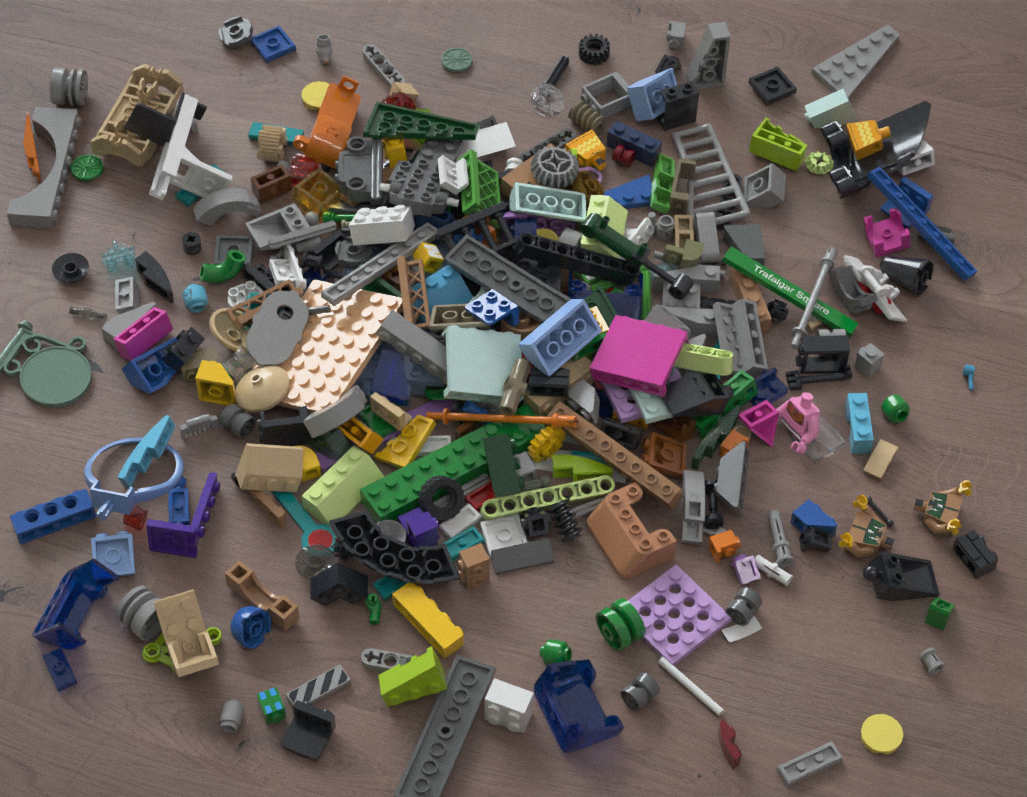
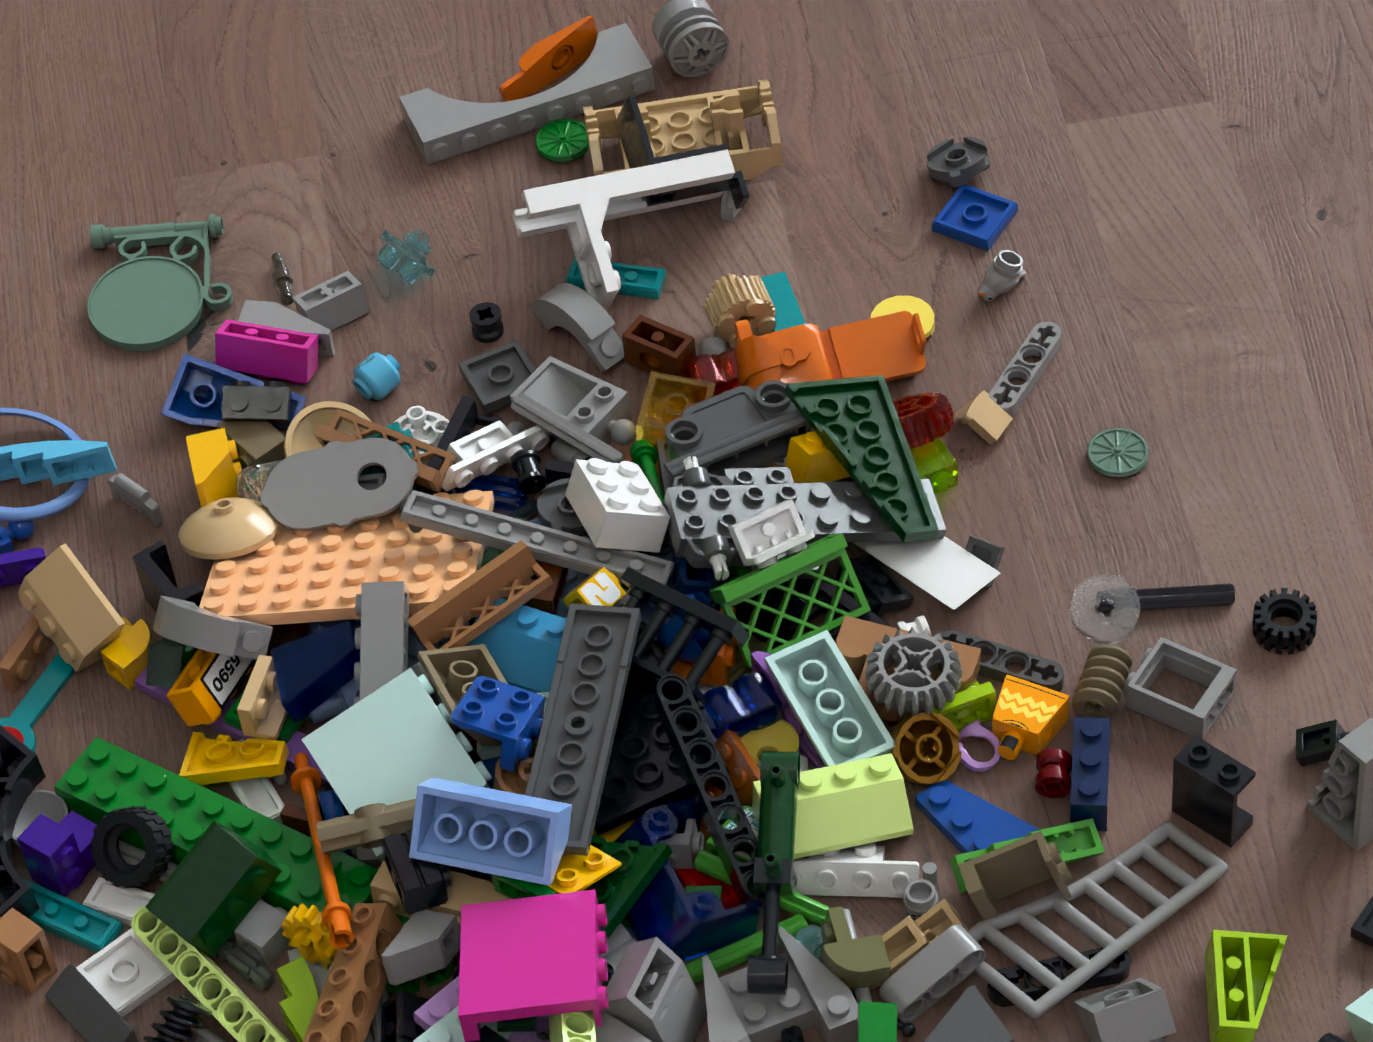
camera: 70 degrees right, 5 degrees down
black dish [52,253,89,283] -> none
black slope [135,251,174,303] -> none
green cylinder [200,250,246,283] -> none
dark grey wheel [219,404,256,439] -> none
yellowish green slope [302,445,384,526] -> none
black brick [521,507,551,537] -> none
light blue slope [627,68,677,121] -> none

